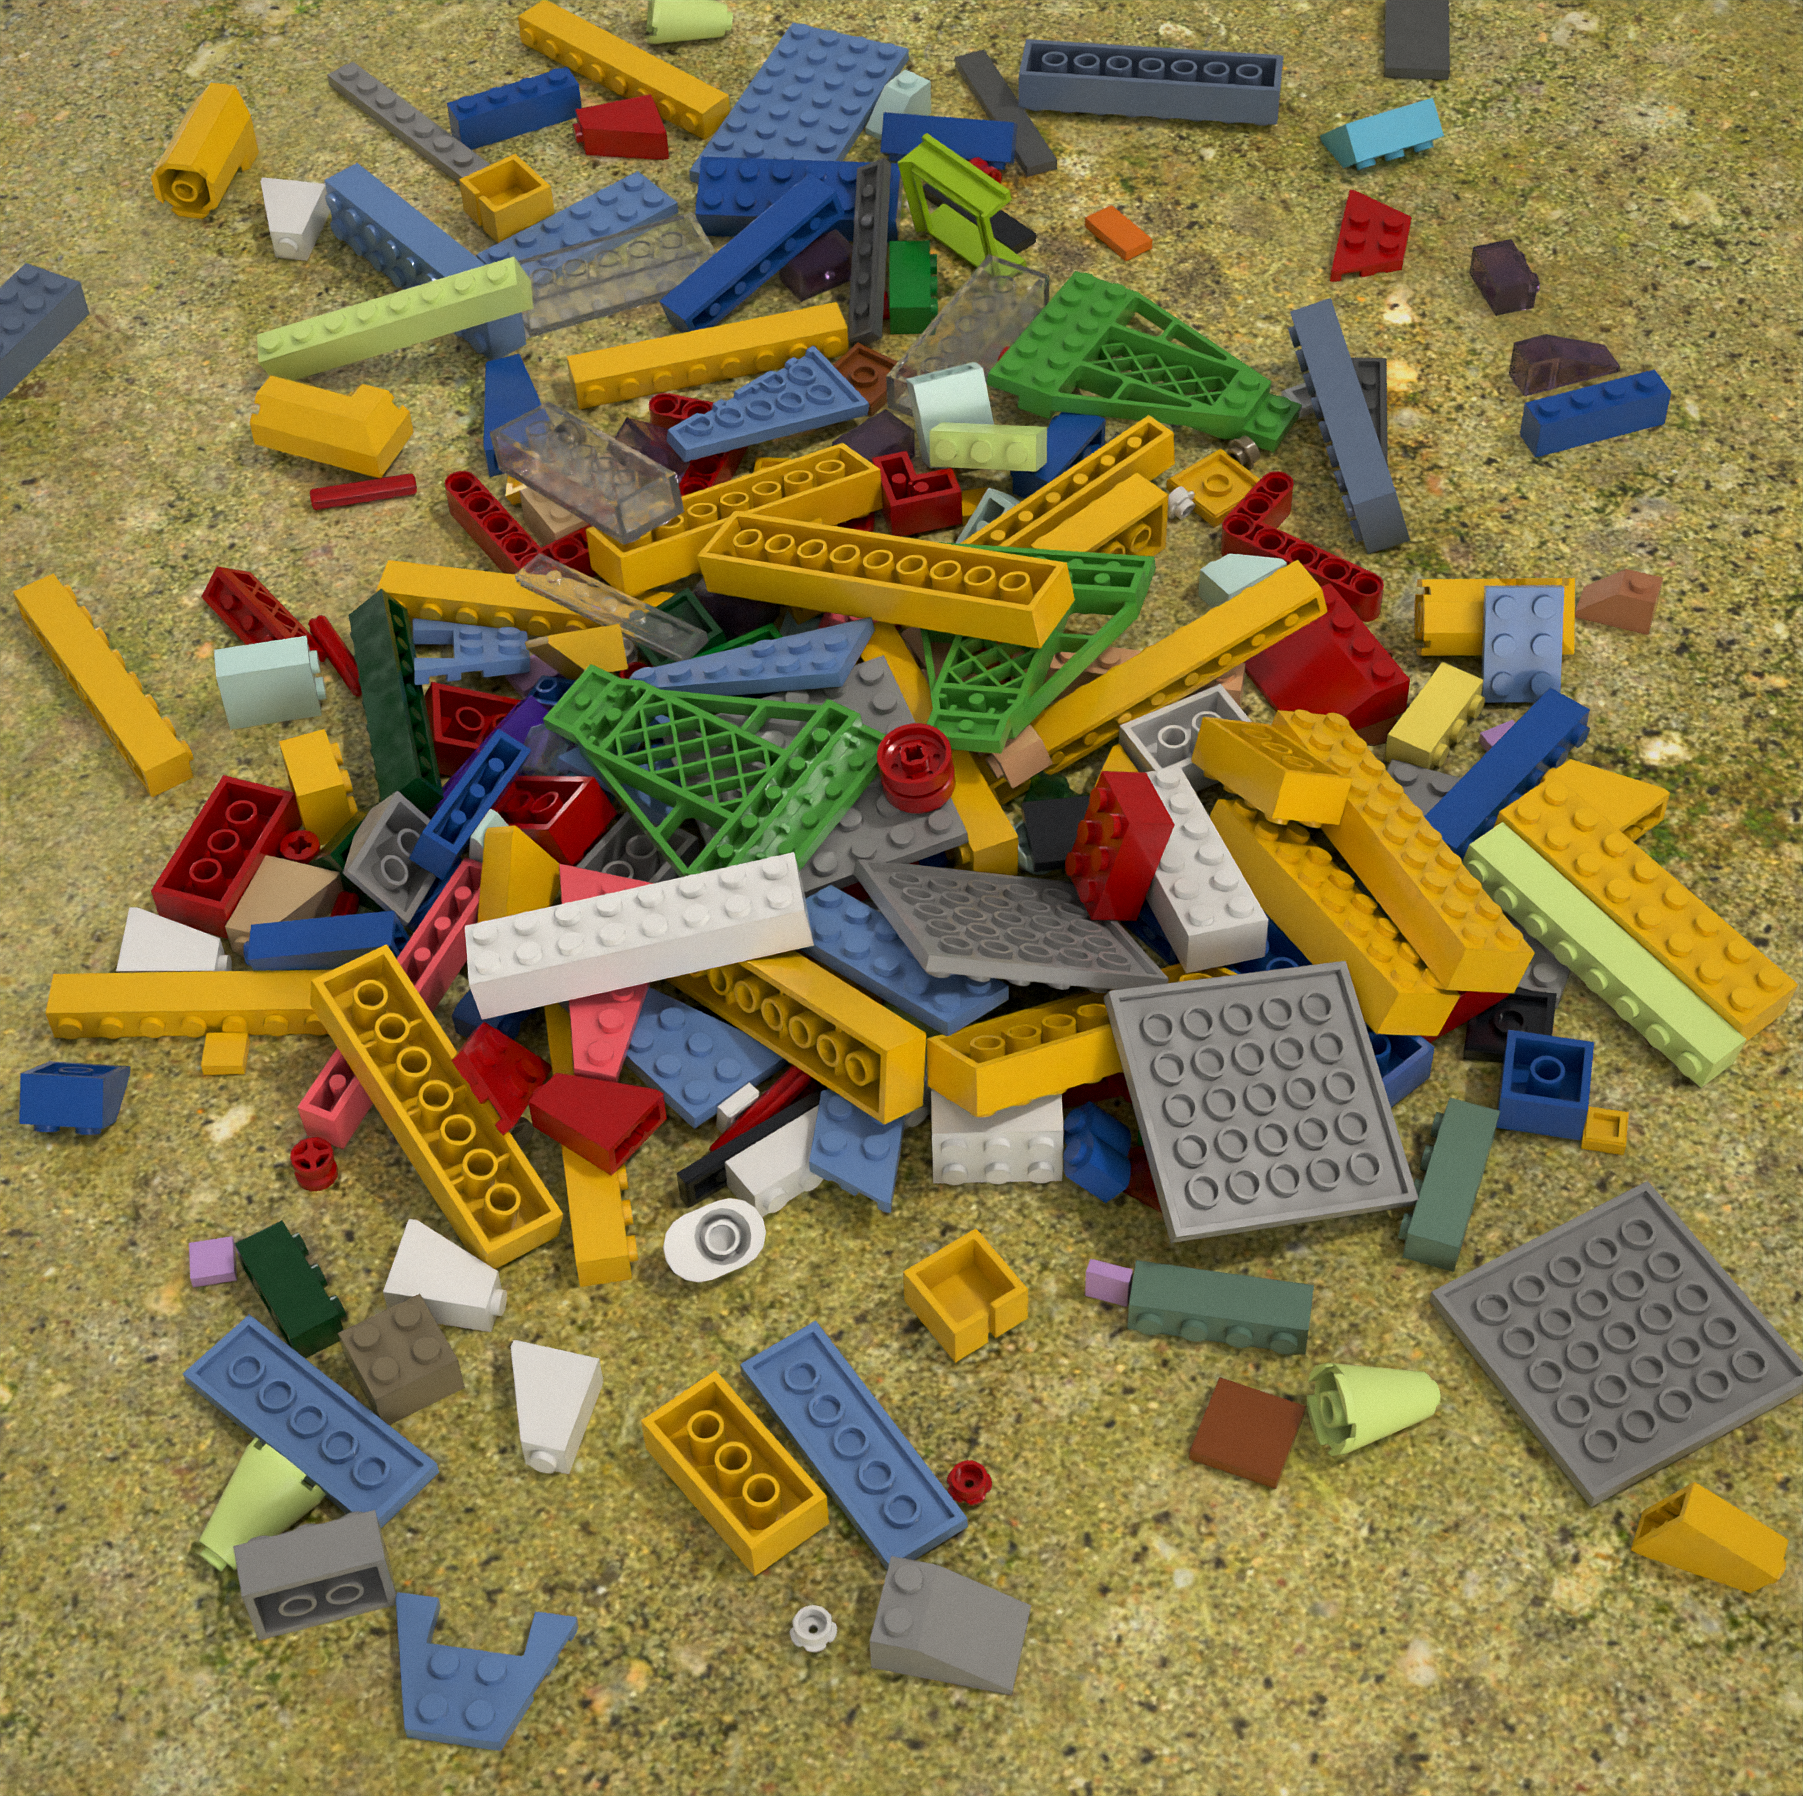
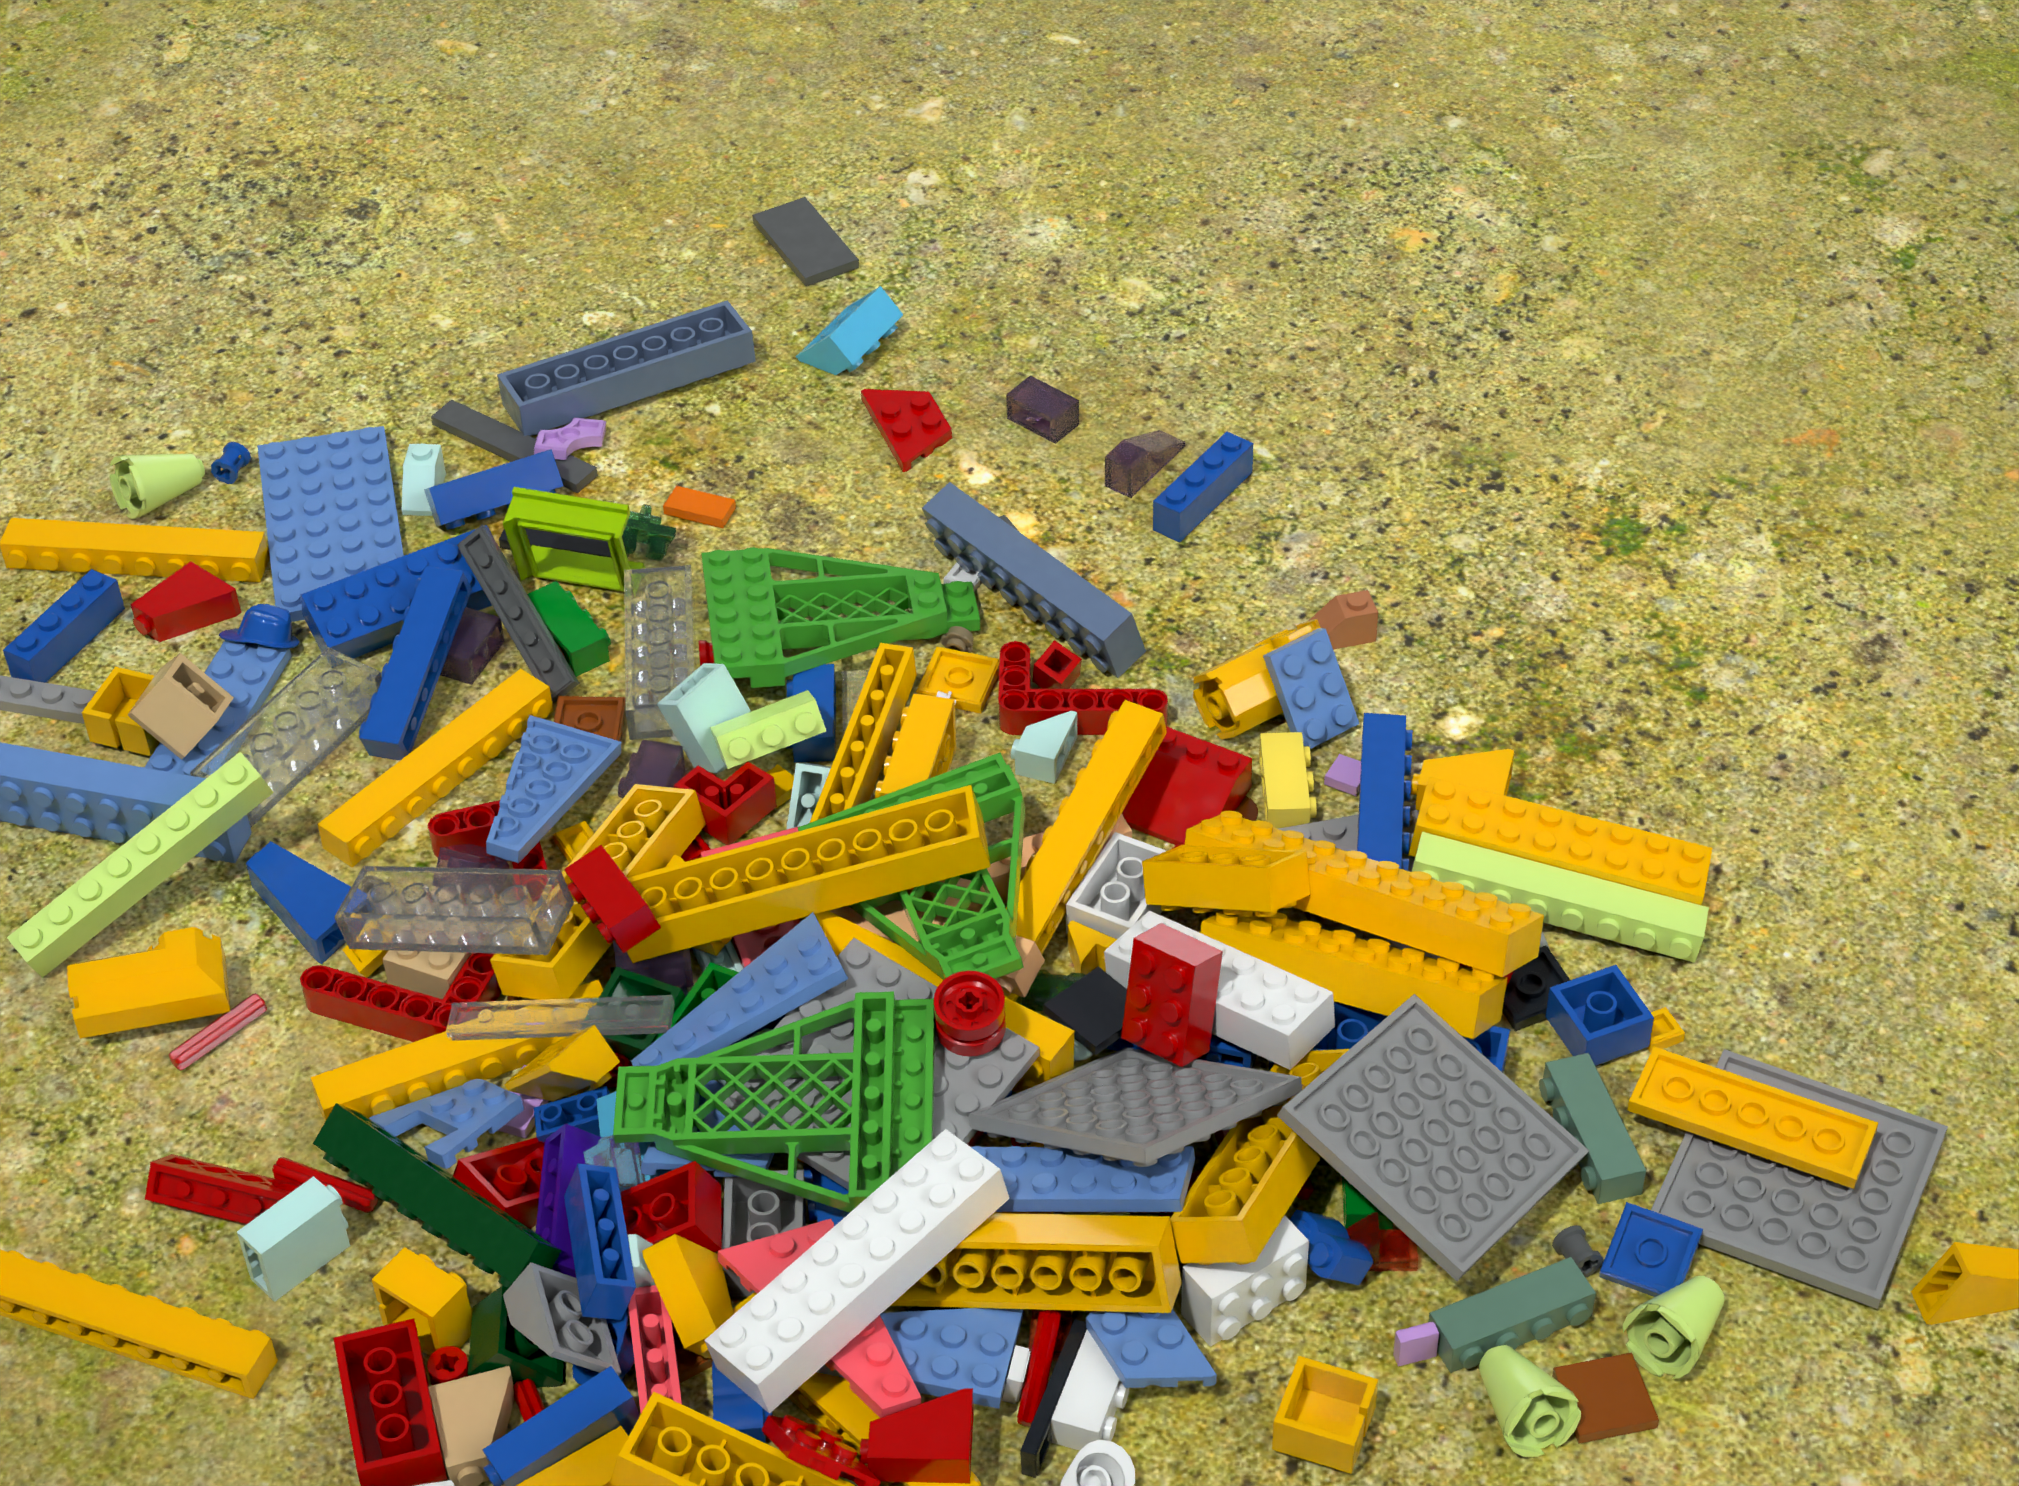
camera: 35 degrees left, 5 degrees down
none -> tan slope [128,653,234,760]
none -> blue bush [211,442,251,484]
none -> blue piece [219,604,300,649]
none -> lavender tile [534,418,606,460]
none -> red brick [564,845,661,953]
none -> clear green hips [622,504,676,561]
none -> red brick [1032,640,1082,689]
none -> yellowish green cone [1479,1345,1581,1457]
none -> dark grey bush [1552,1225,1604,1278]
none -> blue tile [1599,1202,1703,1297]
none -> yellow plate [1627,1047,1878,1189]

